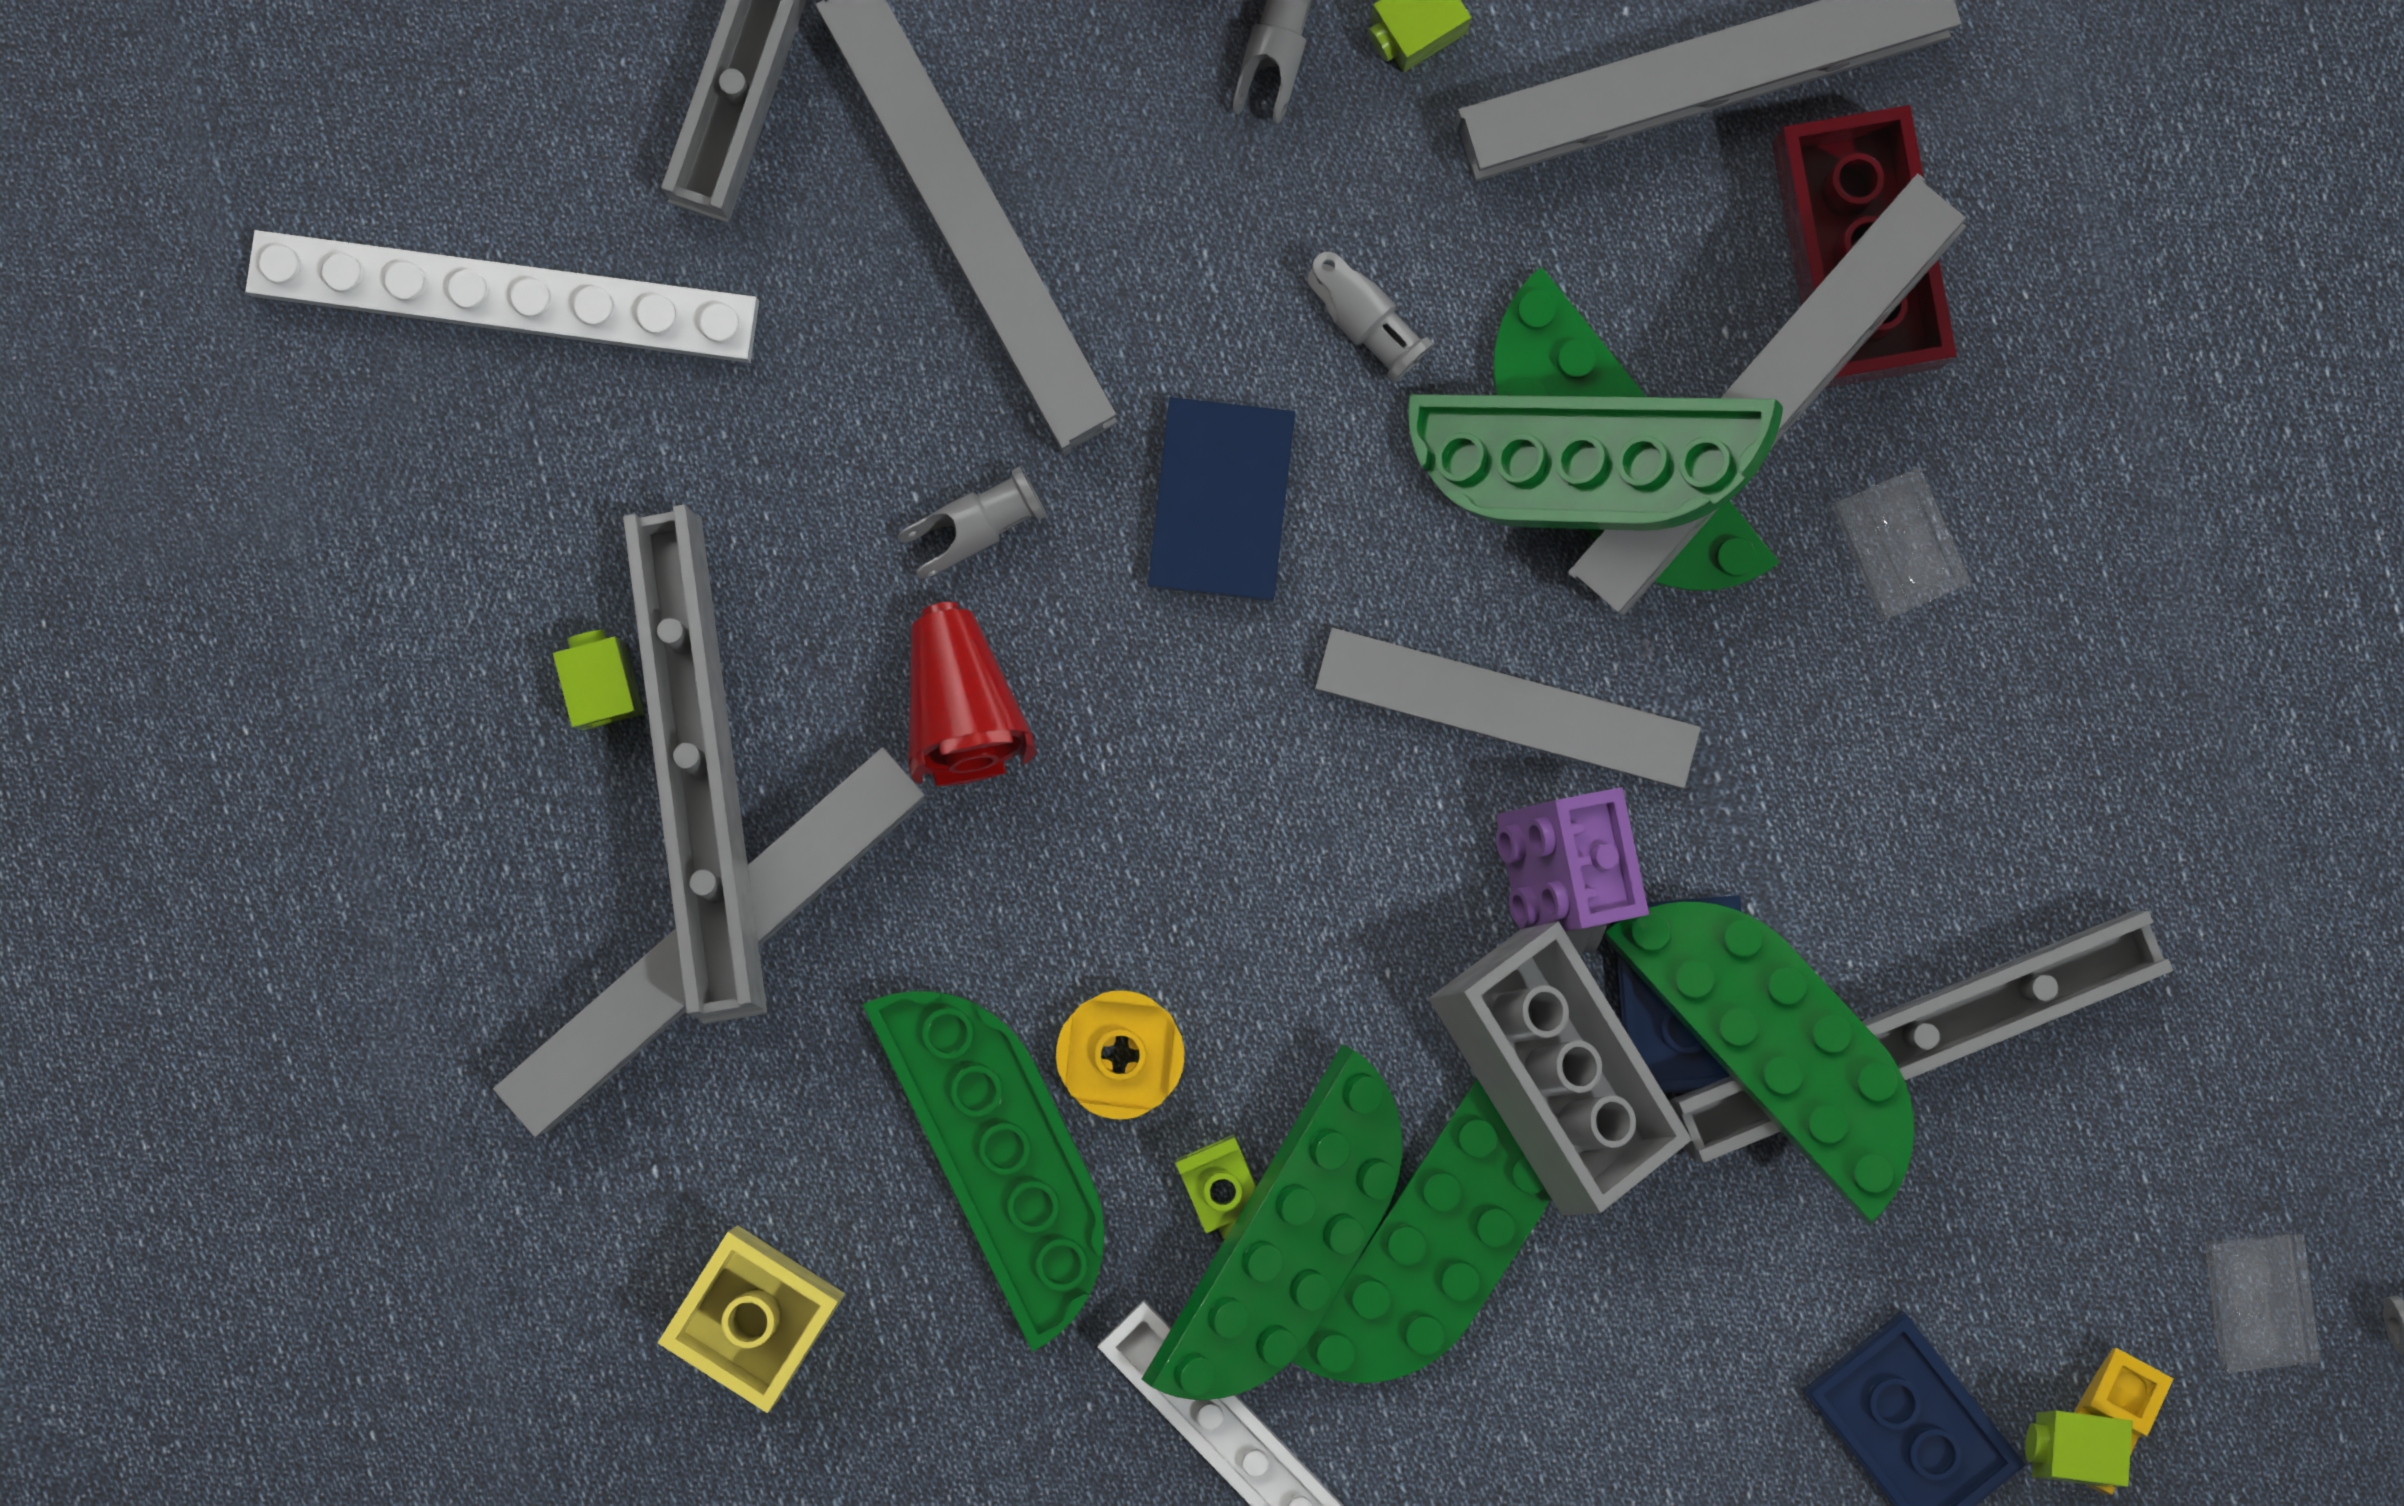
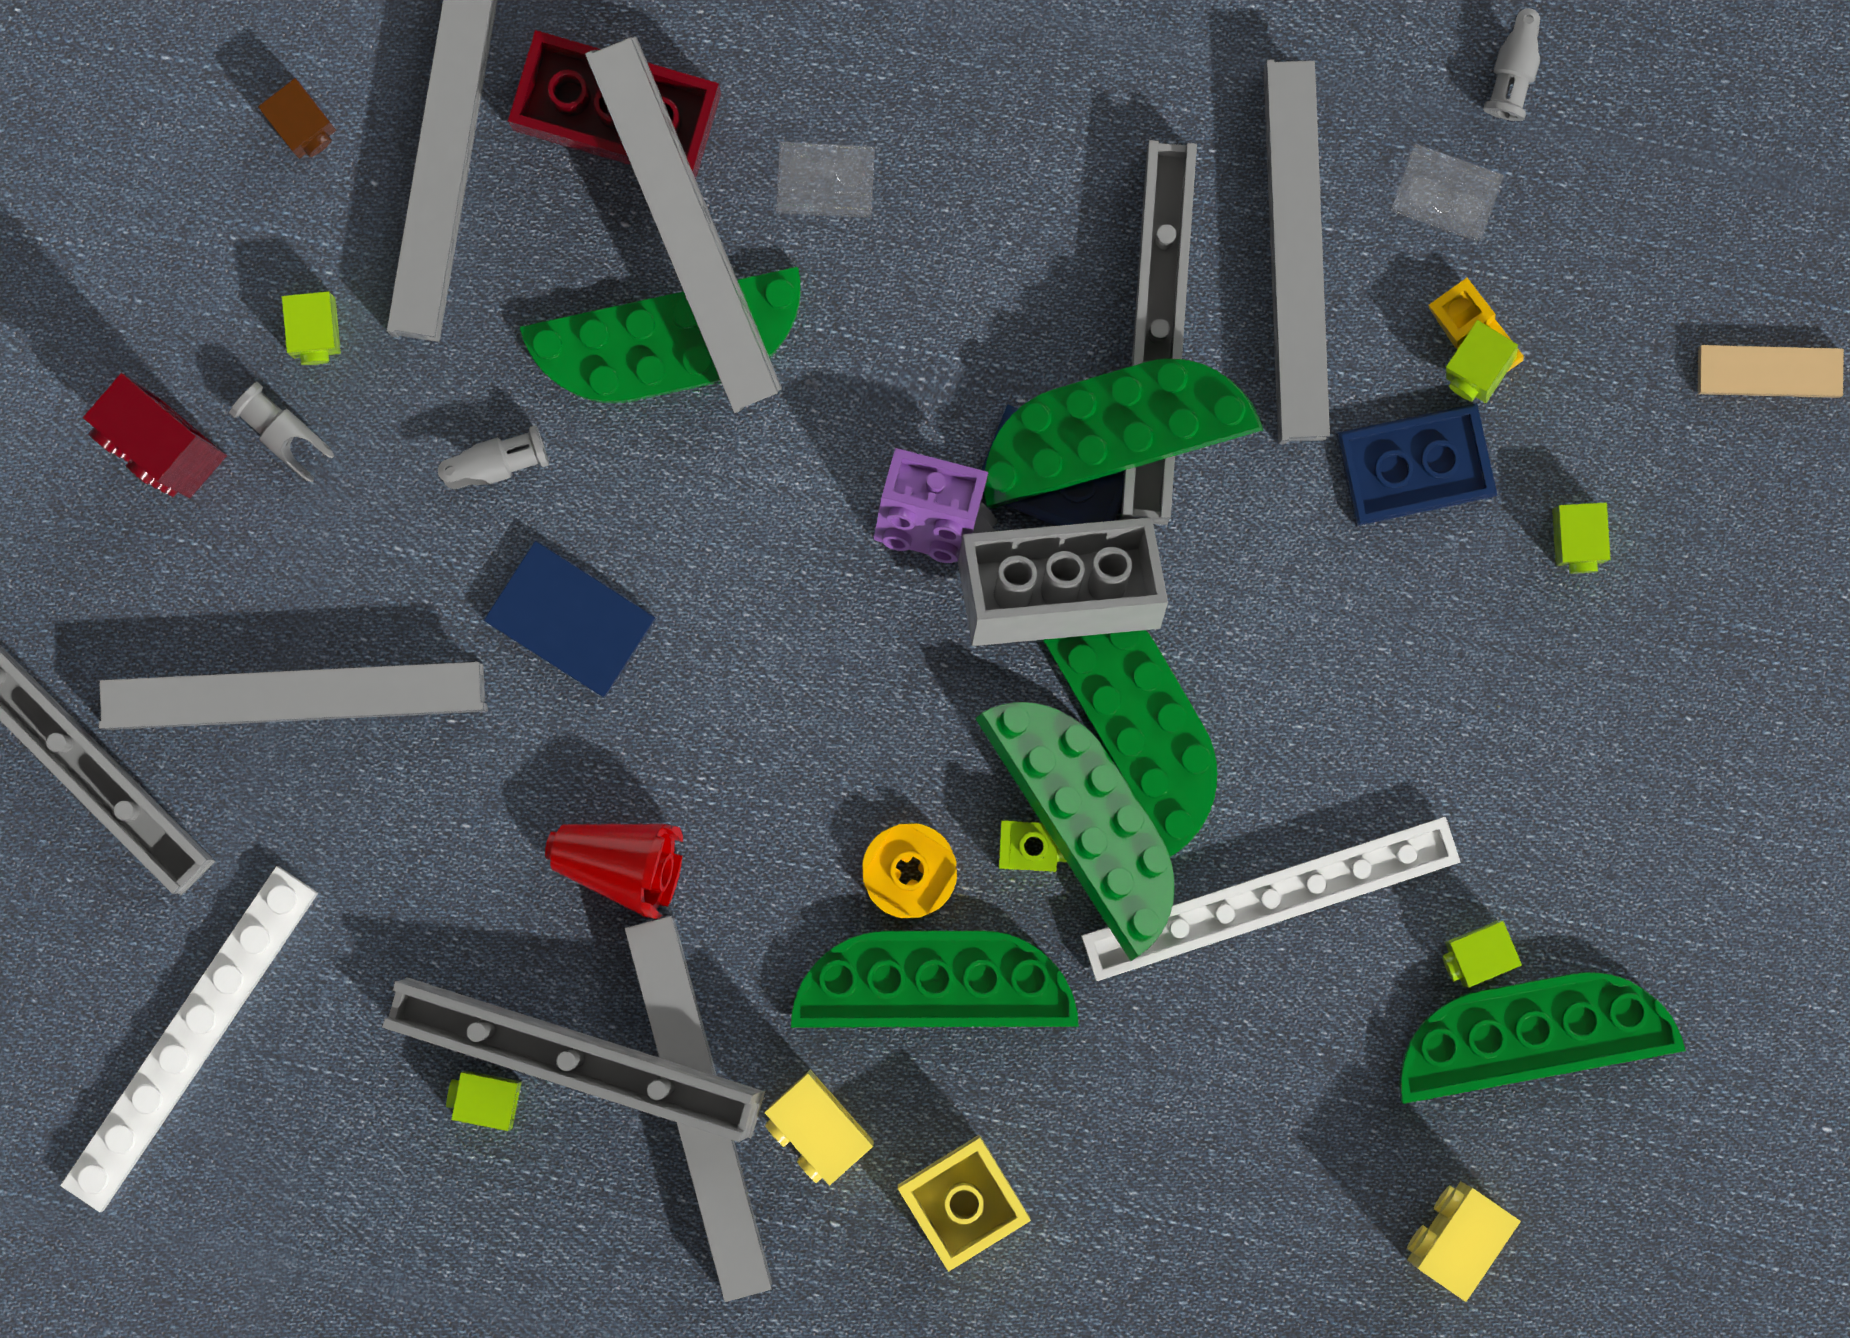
camera: 65 degrees left, 0 degrees up
light grey piece [898,466,1047,579] -> none
light grey tile [1315,628,1701,789] -> none
green plate [1408,394,1783,531] -> none
none -> light yellow brick [765,1069,874,1186]
none -> light grey tile [1263,60,1330,444]

